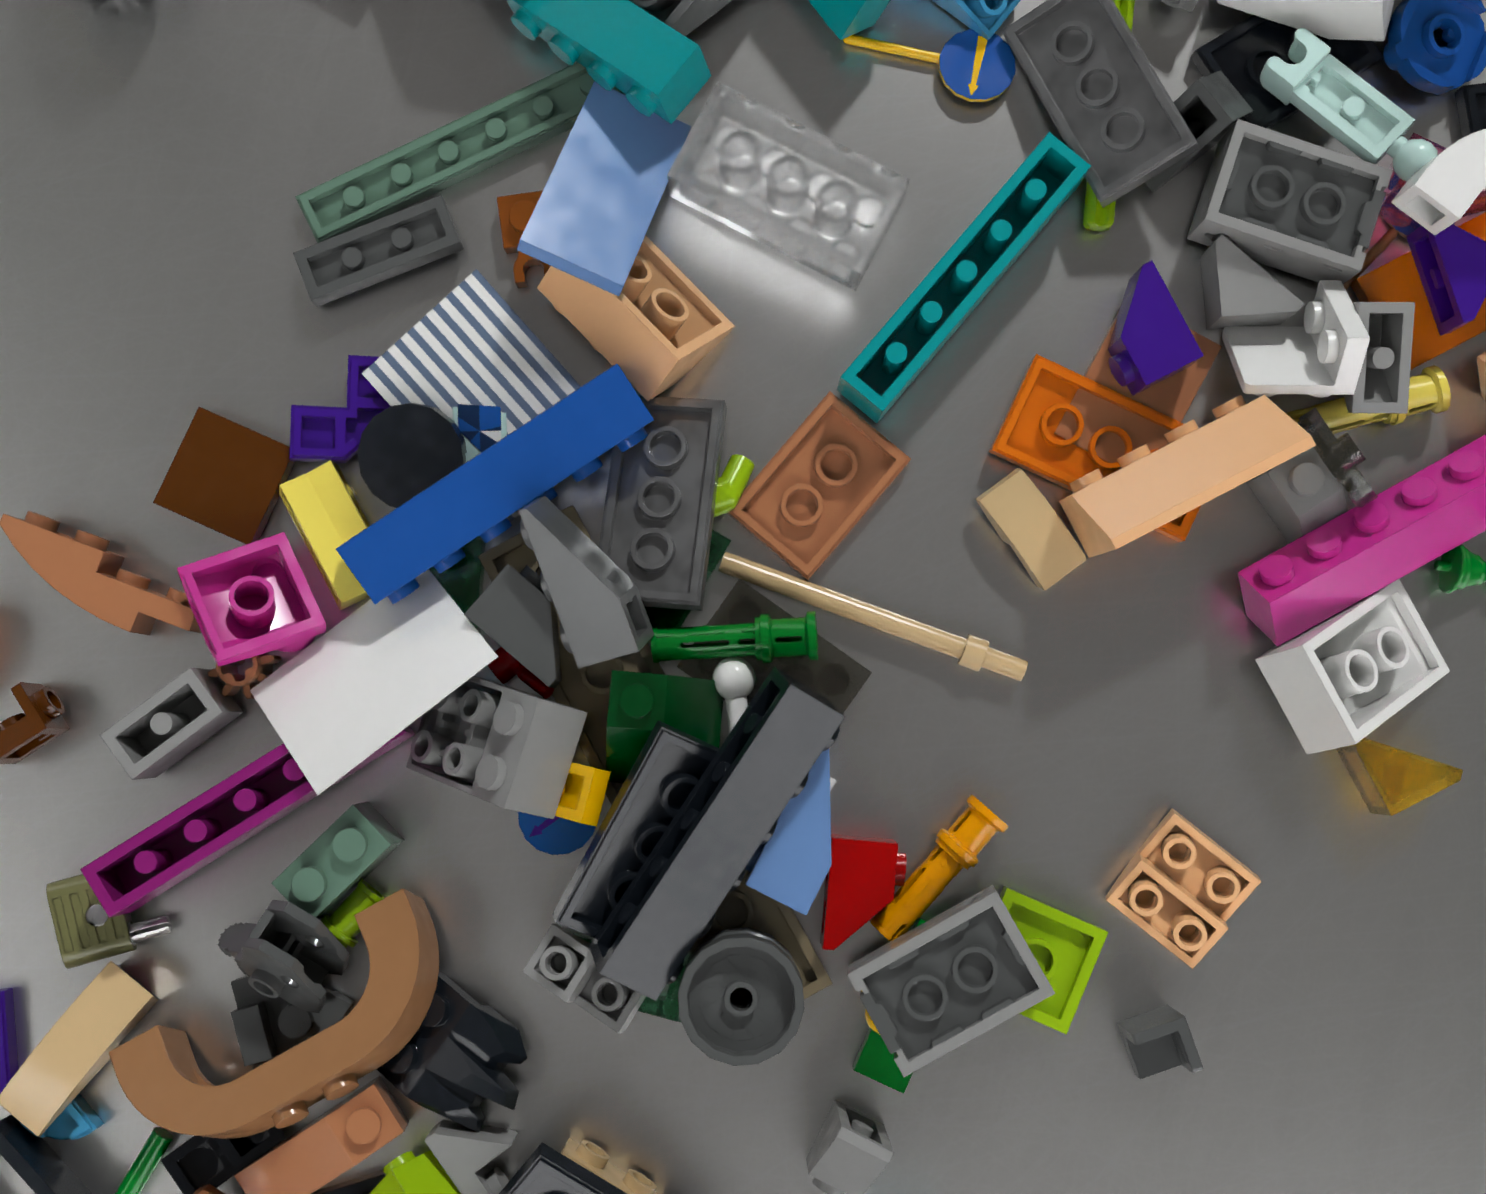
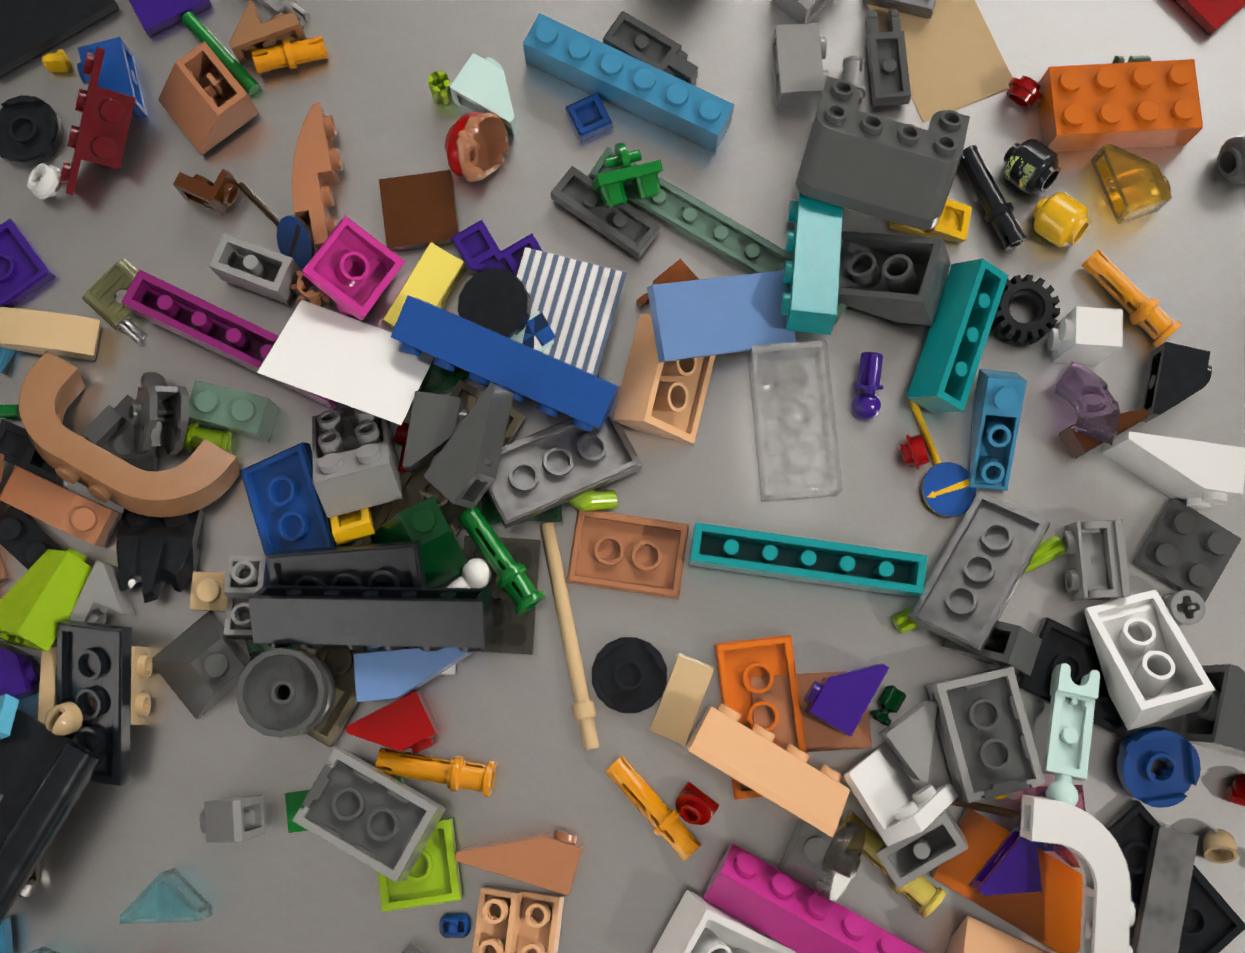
camera: 60 degrees right, 5 degrees down
none -> dark grey slope [152,611,251,719]
none -> tan plate [189,571,228,612]
none -> blue piece [238,182,315,270]
none -> blue tile [240,442,341,556]
none -> lime piece [428,71,452,105]
none -> blue rock [439,913,471,938]
none -> nougat hair [444,111,509,182]
none -> light aqua slope [450,53,518,138]
none -> nougat slope [454,829,584,896]
none -> dark azure brick [523,13,734,153]
none -> blue tile [565,93,613,142]
none -> green hips [591,143,663,208]
none -> black tile [592,637,667,713]
none -> dark grey hinge [602,11,698,85]
none -> light orange pin [604,755,702,862]
none -> red plate [675,782,719,825]
none -> dark purple axle [851,351,884,420]
none -> dark green piece [869,685,907,727]
none -> red plate [900,434,930,470]

